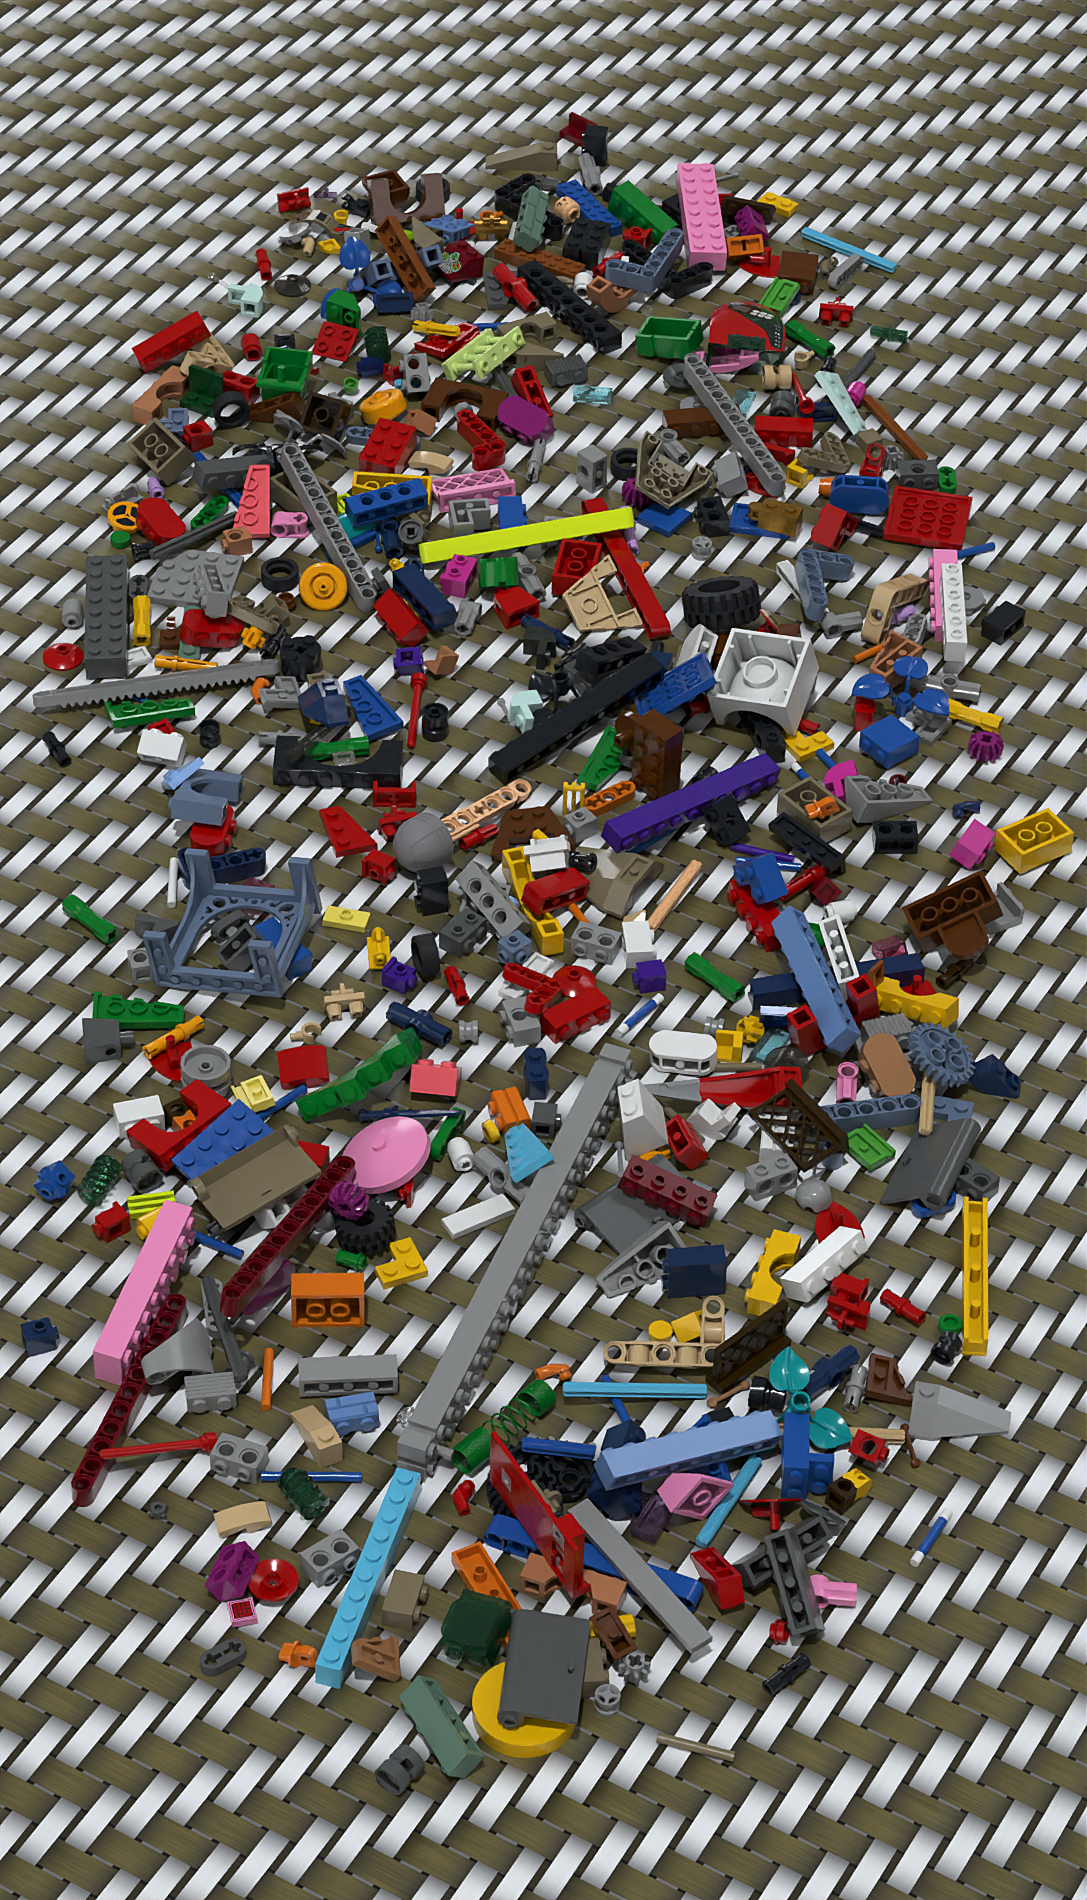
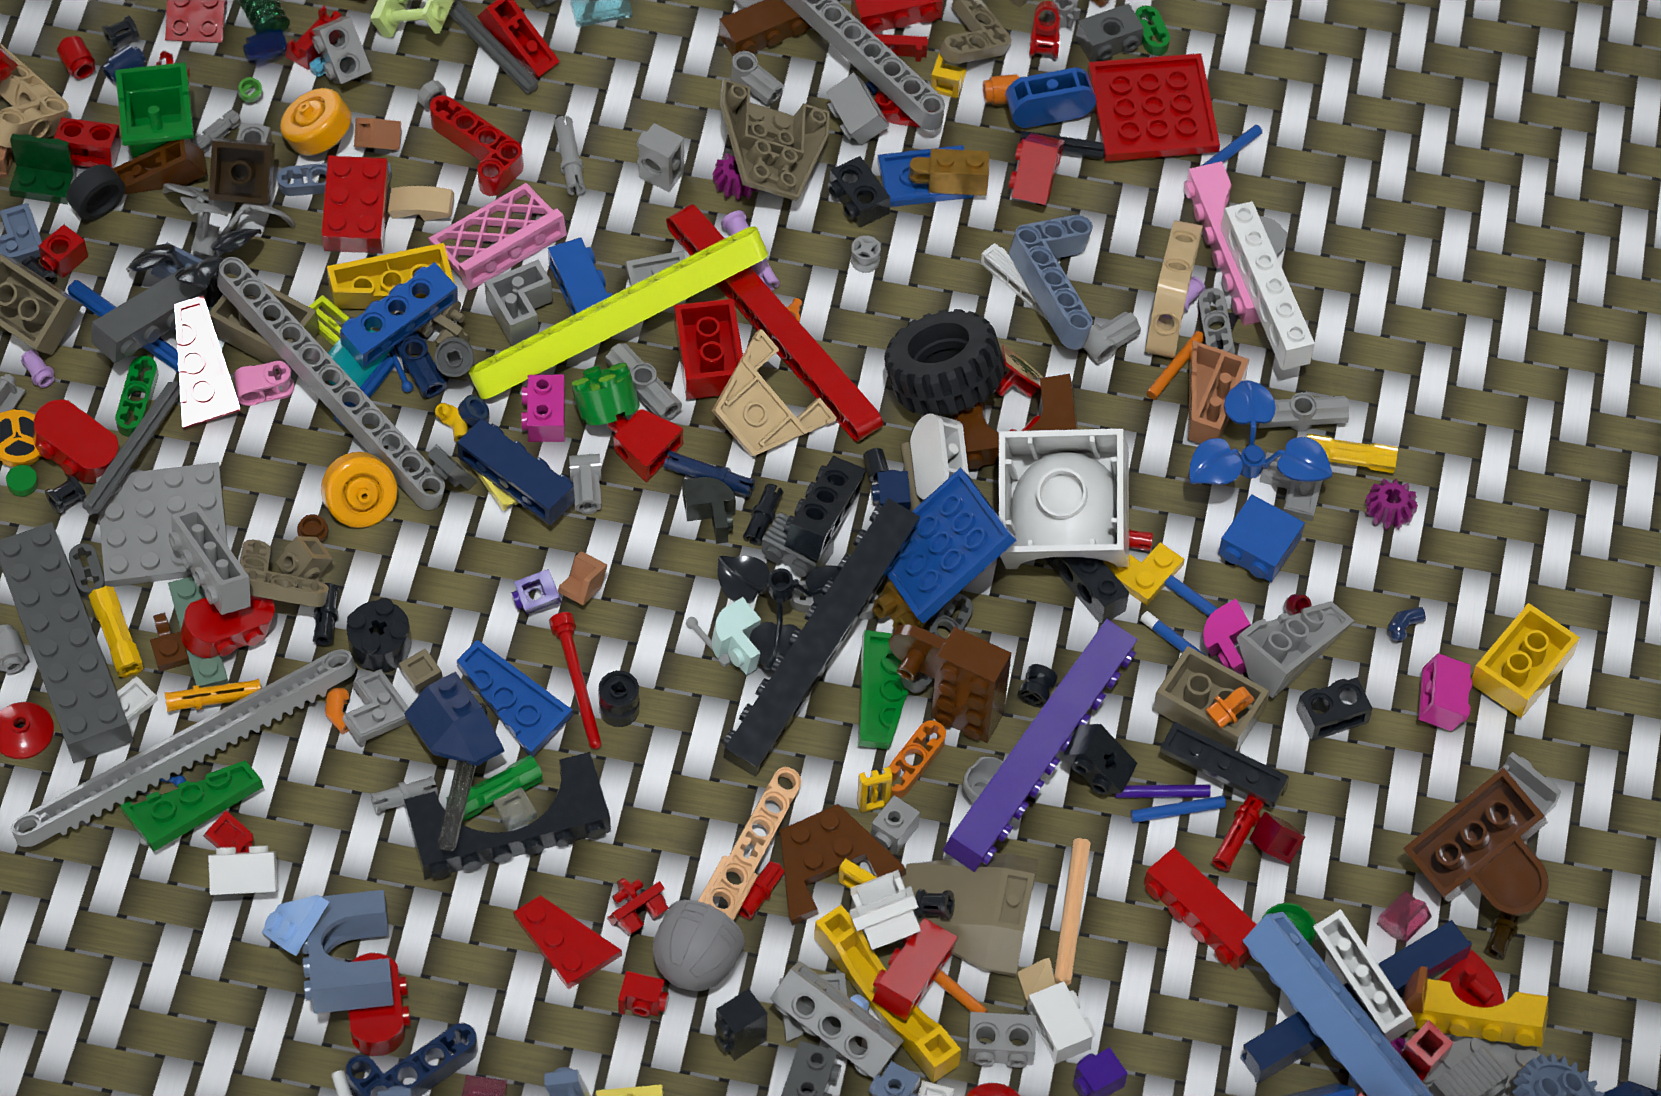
camera: 20 degrees left, 15 degrees up
black pin [42,731,72,767] -> none
black wheel [199,719,220,749] -> none
nougat brick [220,526,253,556] -> none
light orange gear [241,625,266,650] -> none
black tyre [261,557,299,593] -> none
red brick [373,588,429,647] -> none
red hinge [373,781,416,808] -> none
reddish brown arch [421,377,509,432] -> none
magenta brick [497,395,554,444] -> none
black tyre [610,448,638,482] -> none
blue tile [637,501,692,537] -> none
green axle [684,952,746,1003] -> none
blue brick [732,853,789,905] -> none
white brick [823,899,857,923] -> none
red brick [853,696,876,732] -> none
black brick [981,601,1026,646] -> none

